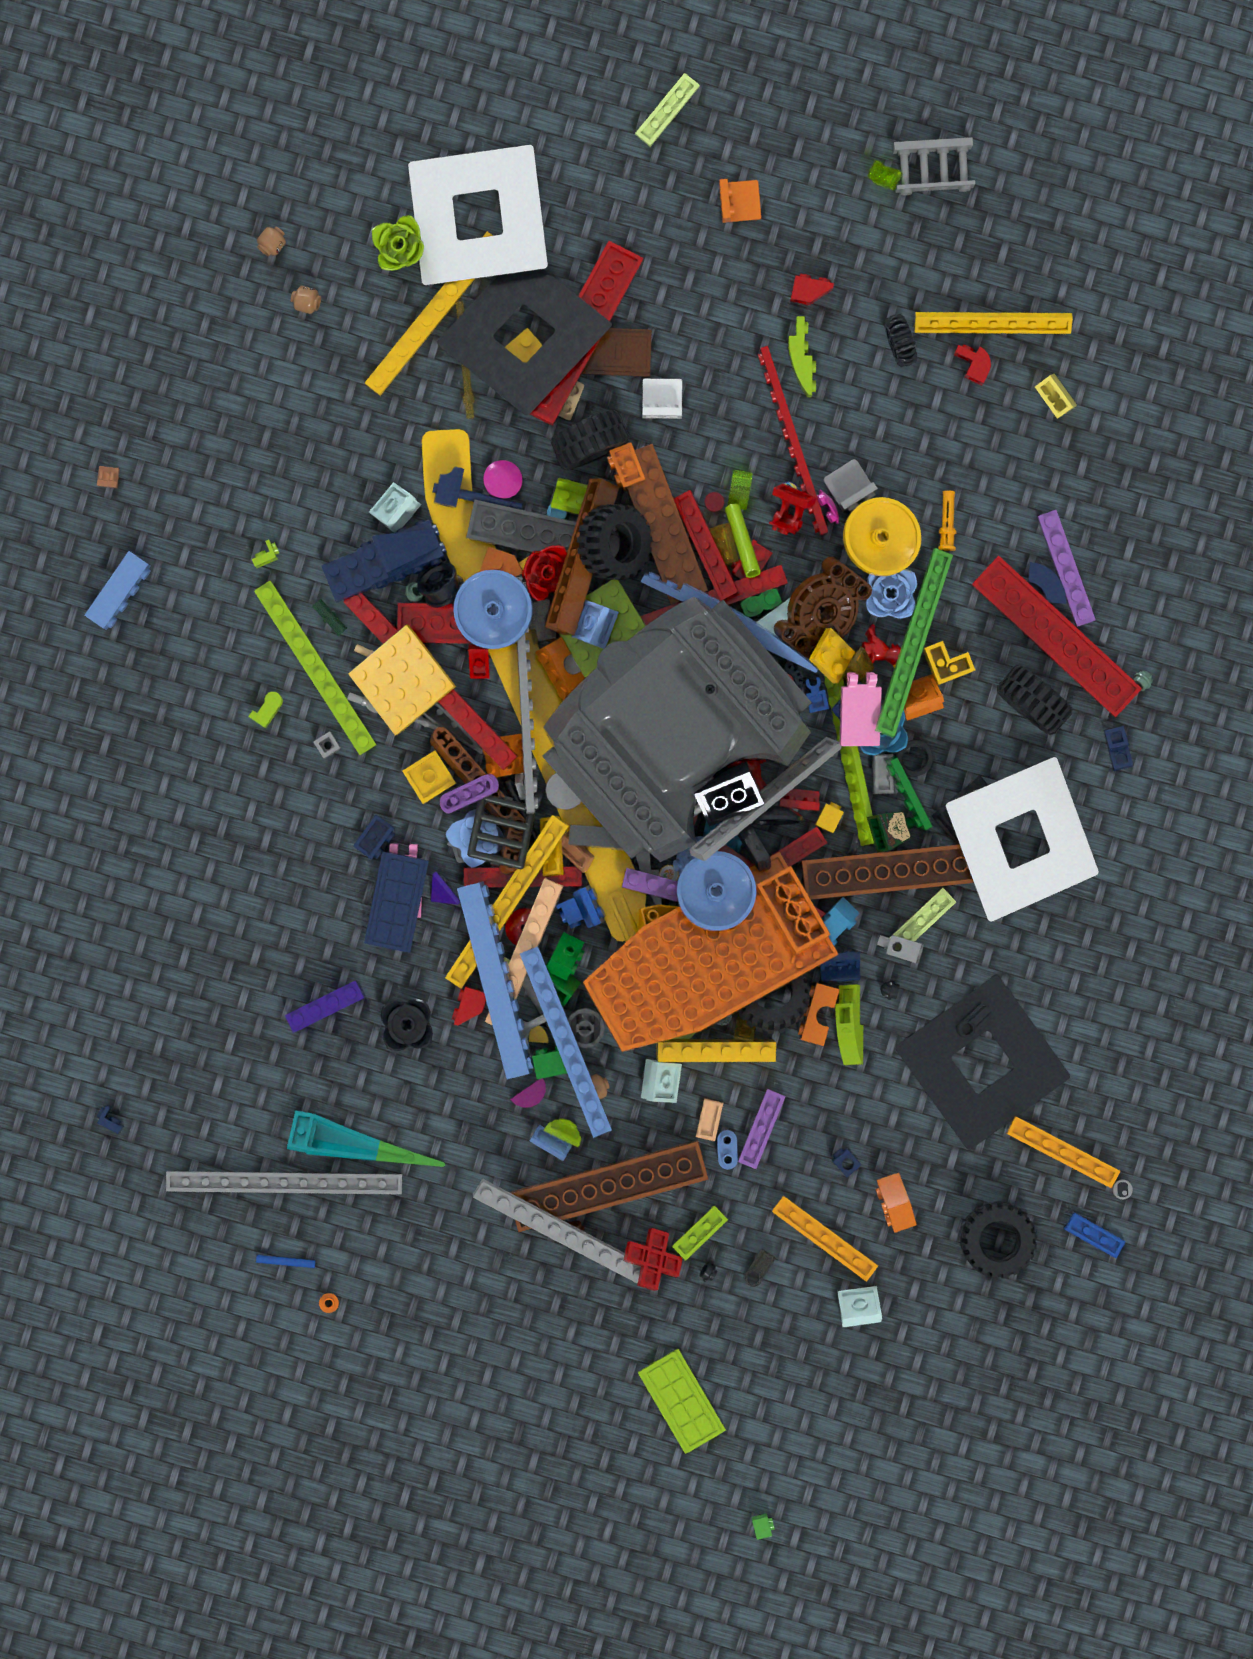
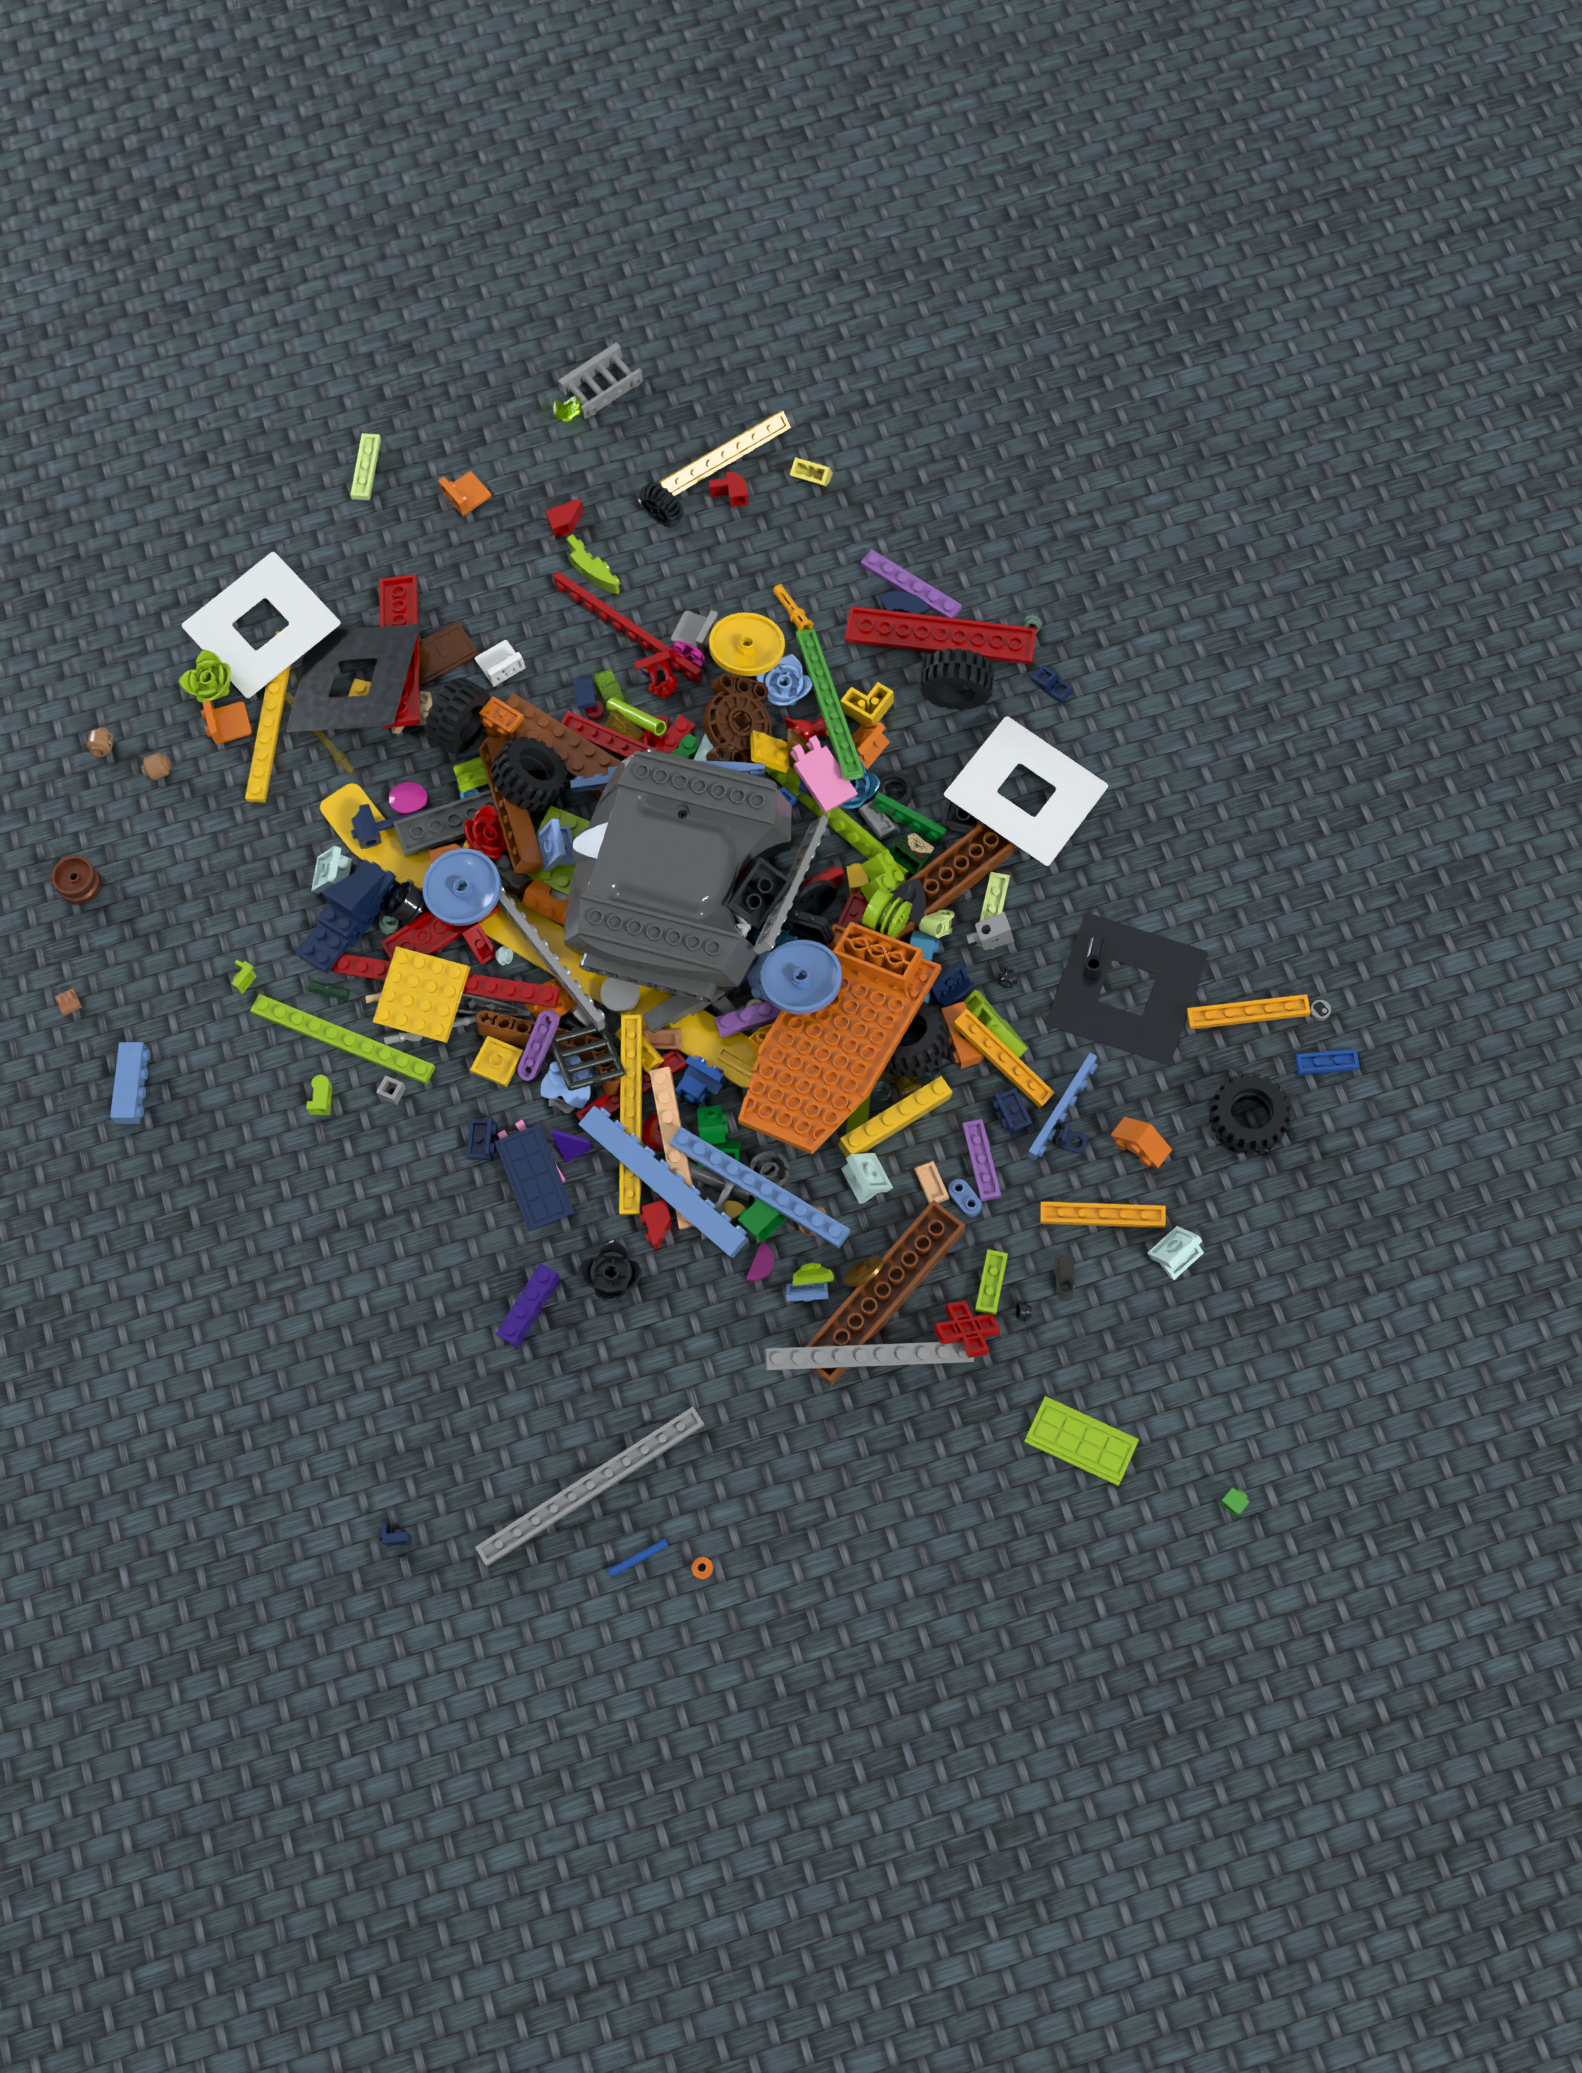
camera: 25 degrees left, 20 degrees down
teal plate [287,1110,445,1167] -> none
none -> copper wheel [51,855,102,905]
none -> orange bracket [201,700,252,745]
none -> light aqua plate [495,946,513,965]
none -> dark blue slope [573,675,597,709]
none -> pearl gold piece [844,1256,884,1287]
none -> lime brick [860,849,907,902]
none -> lime wheel [862,888,912,939]
none -> black shield [892,878,926,924]
none -> yellowish green piece [919,909,954,938]
none -> light orange plate [952,1008,1055,1108]
none -> dark blue bracket [991,1088,1032,1134]
none -> medium blue plate [1028,1052,1098,1161]

